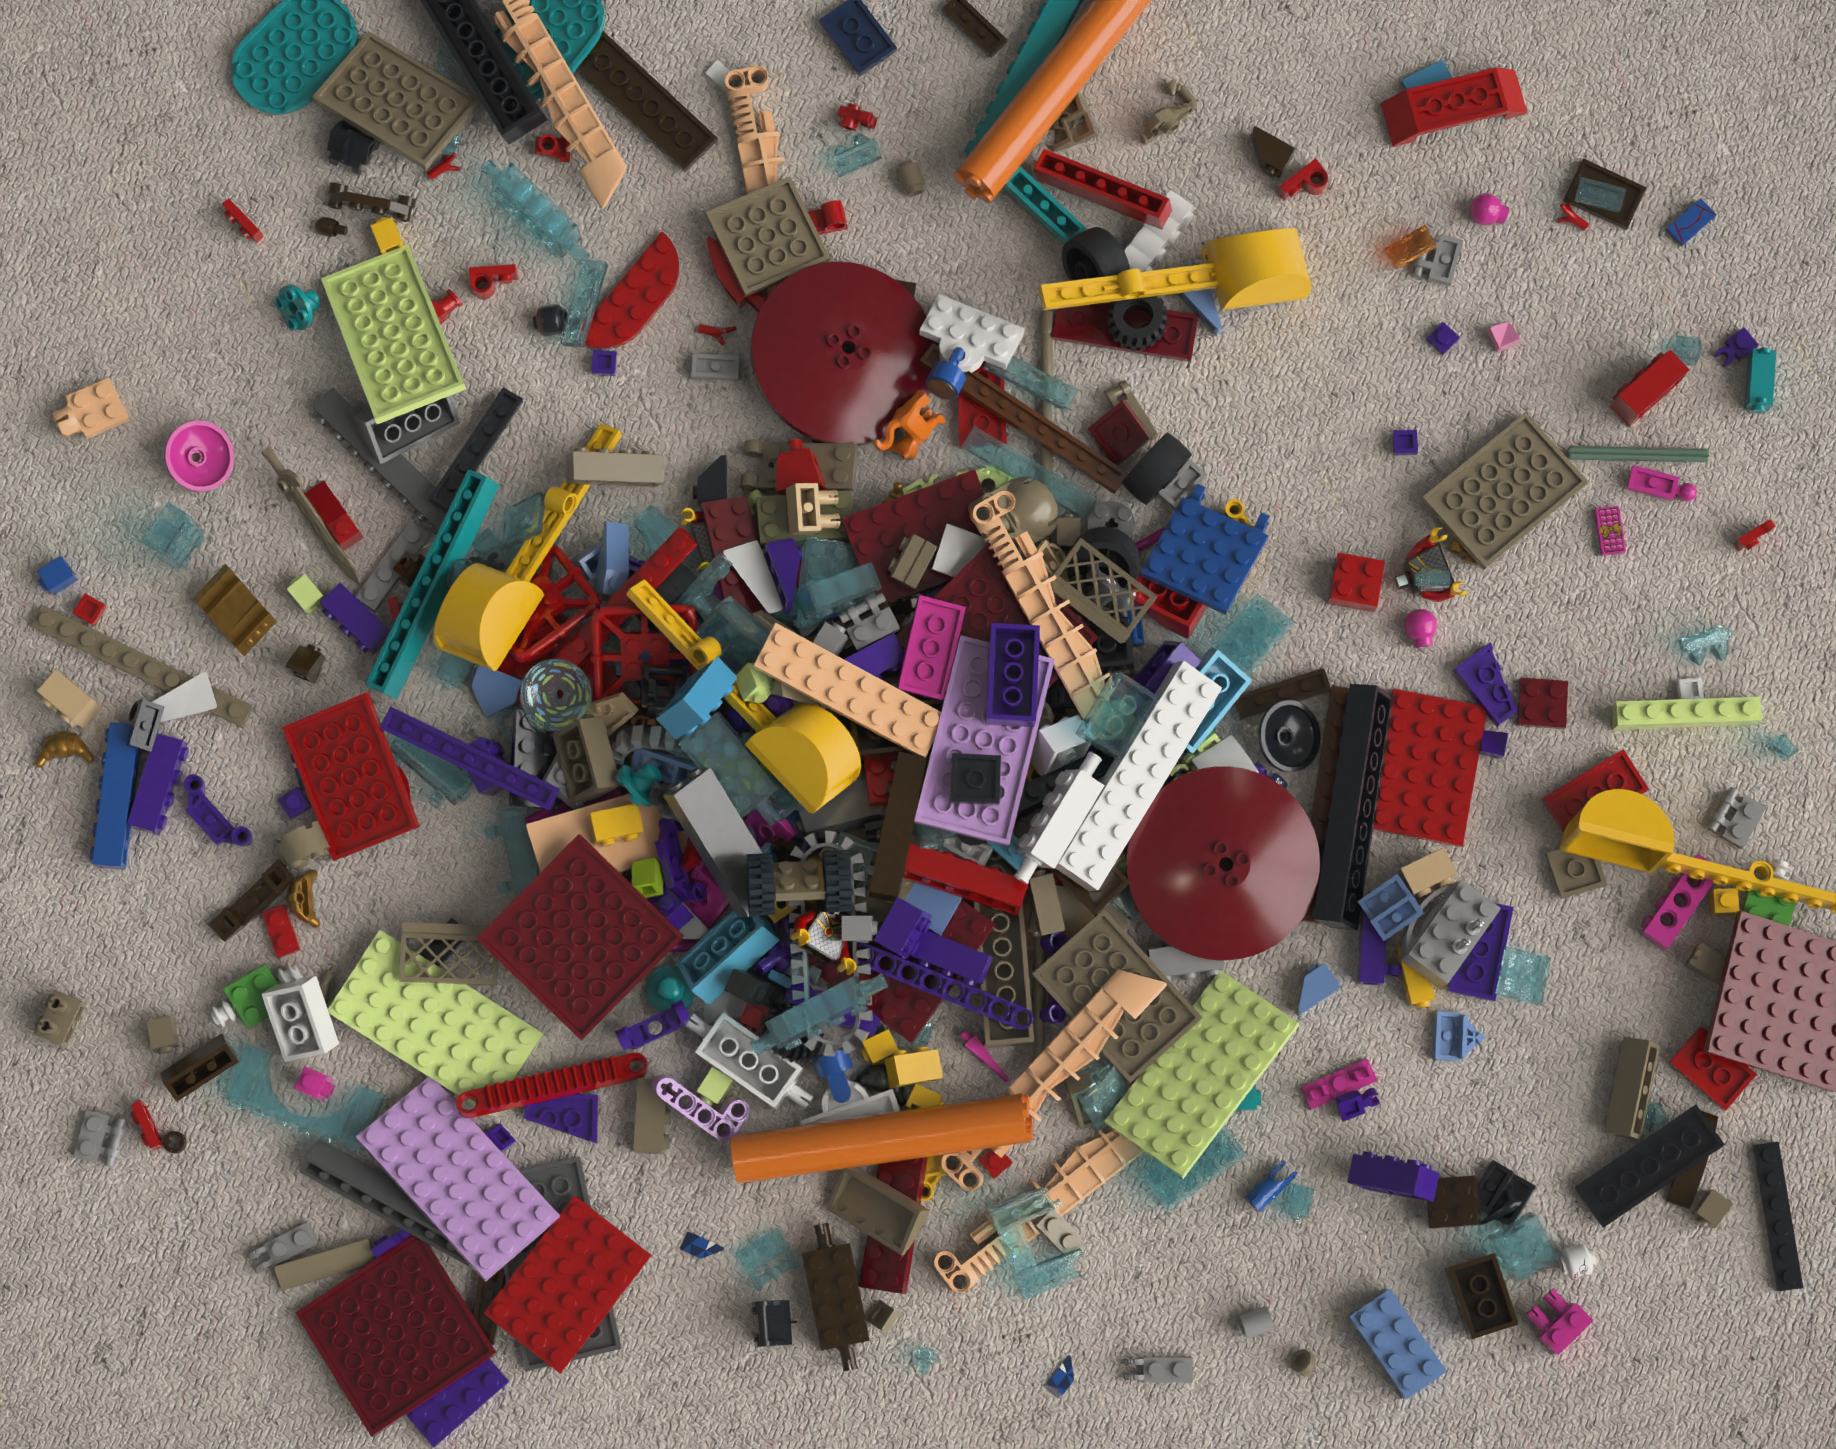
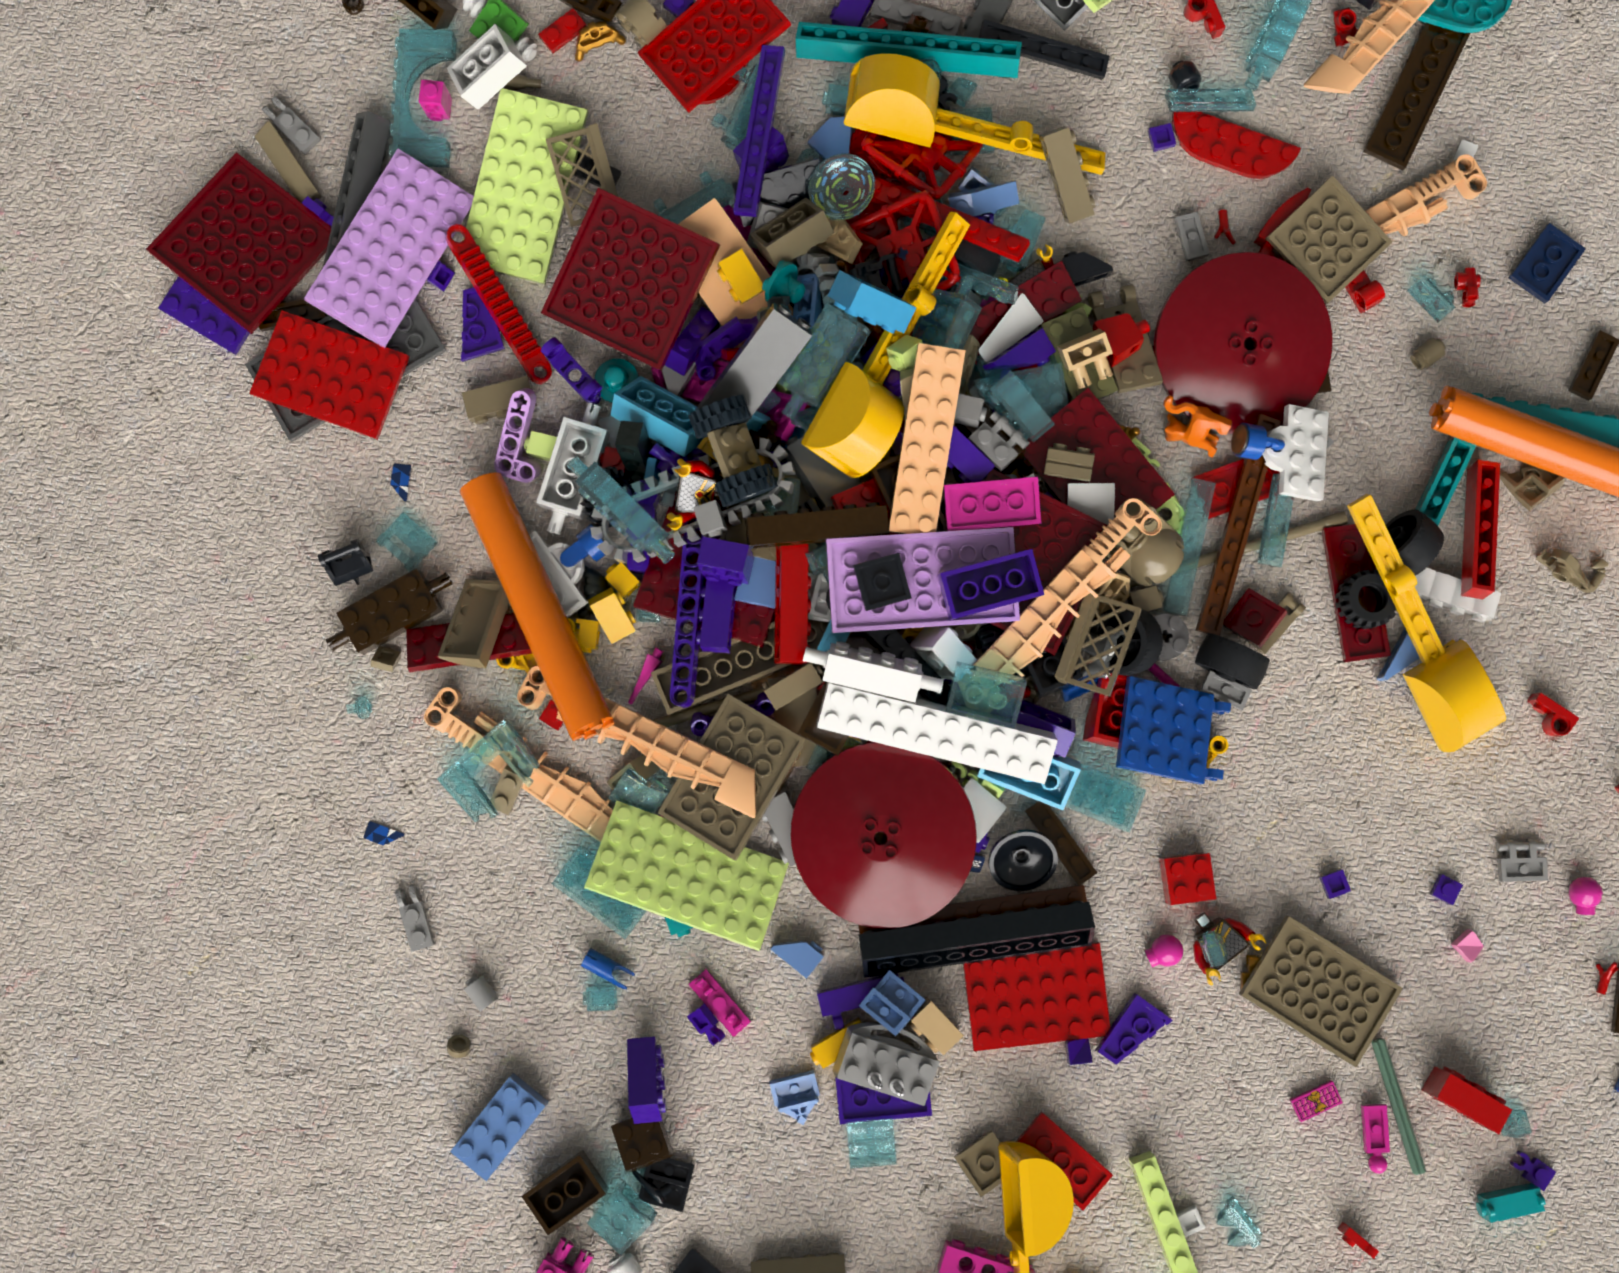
camera: 70 degrees right, 5 degrees up
clear light blue tile [501,492,545,550] -> none
lime brick [632,858,663,898] -> none
dark brown slope [1251,126,1295,178] -> none
clear orange plate [1385,224,1437,270] -> none
dark red plate [1517,677,1568,729] -> none

